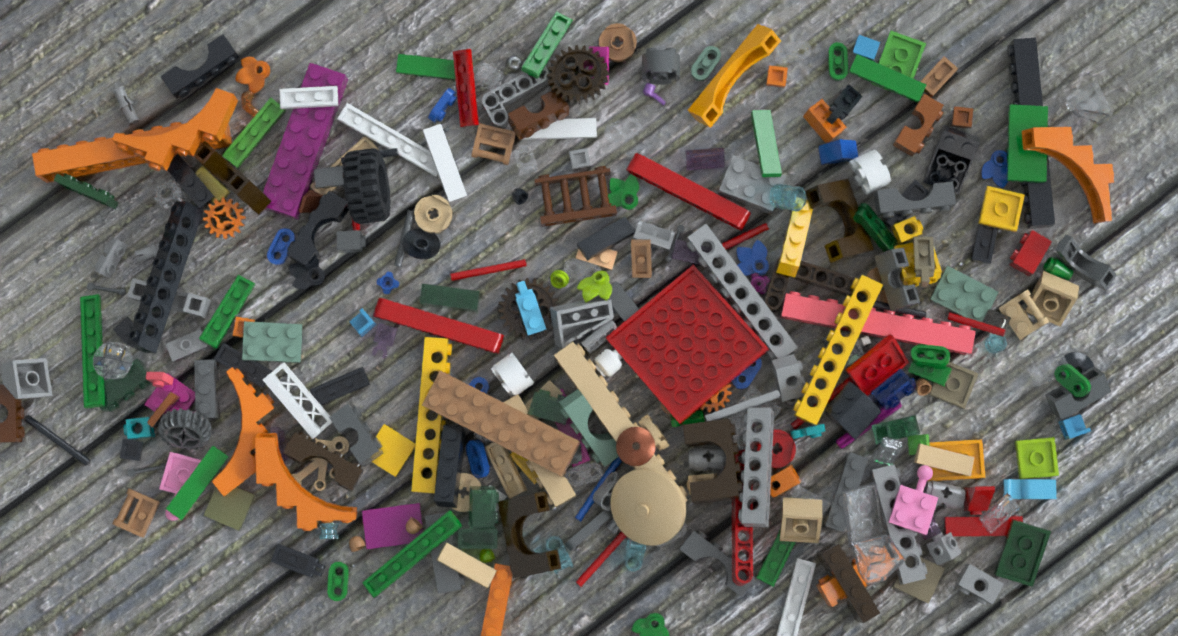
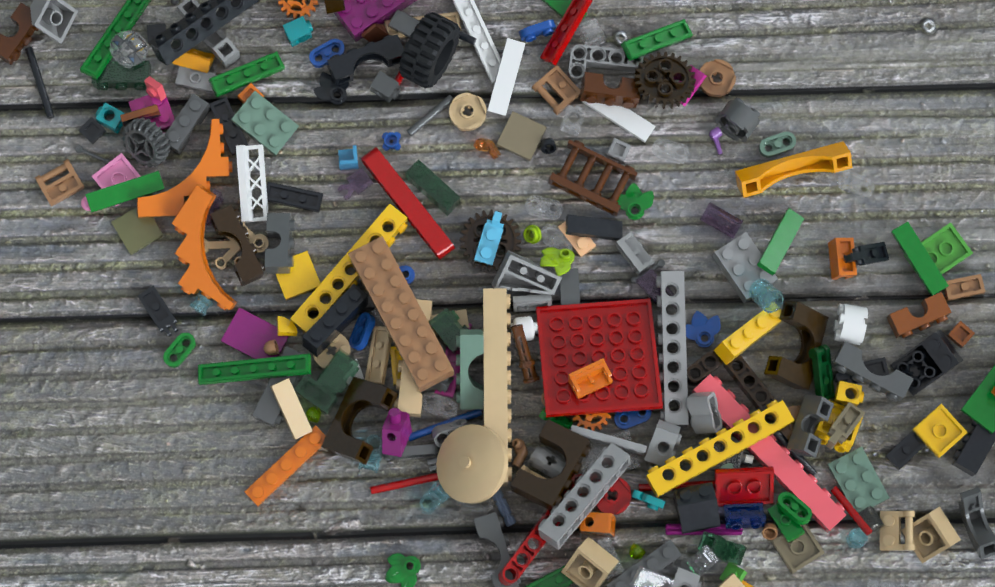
camera: 30 degrees right, 5 degrees down
medium nougat hinge [349,536,366,552] -> none
black dish [402,229,441,259] -> none
red bar [450,259,527,281] -> none
white brick [491,352,534,398] -> none
copper dish [616,427,655,466] -> none
red beam [626,153,751,231] -> none
medium nougat plate [631,239,652,278] -> none
tan plate [639,414,670,451] -> none
red bar [722,223,769,250] -> none
magenta plate [751,273,770,294] -> none
orange plate [766,65,788,88] -> none
blue slope [818,139,858,165] -> none
green plate [828,42,848,81] -> none
dark azure panel [853,35,880,61] -> none
blue plate [981,150,1008,188] -> none
red brick [1009,230,1052,277] -> none
green cone [1043,257,1074,281] -> none
none -> light orange slope [172,48,215,73]
none -> yellow tile [277,316,298,336]
none -> teal brick [283,16,313,47]
none -> magenta torso [382,408,412,457]
none -> clear orange arm [474,139,501,159]
none -> sand blue axle [492,489,516,527]
none -> dark tan tile [496,111,547,161]
none -> reddish brown pin [511,324,540,384]
none -> medium nougat arm [512,438,528,468]
none -> clear plate [525,195,563,220]
none -> orange hinge [568,358,613,399]
none -> clear neon green hinge [629,543,646,560]
none -> light grey brick [686,391,722,434]

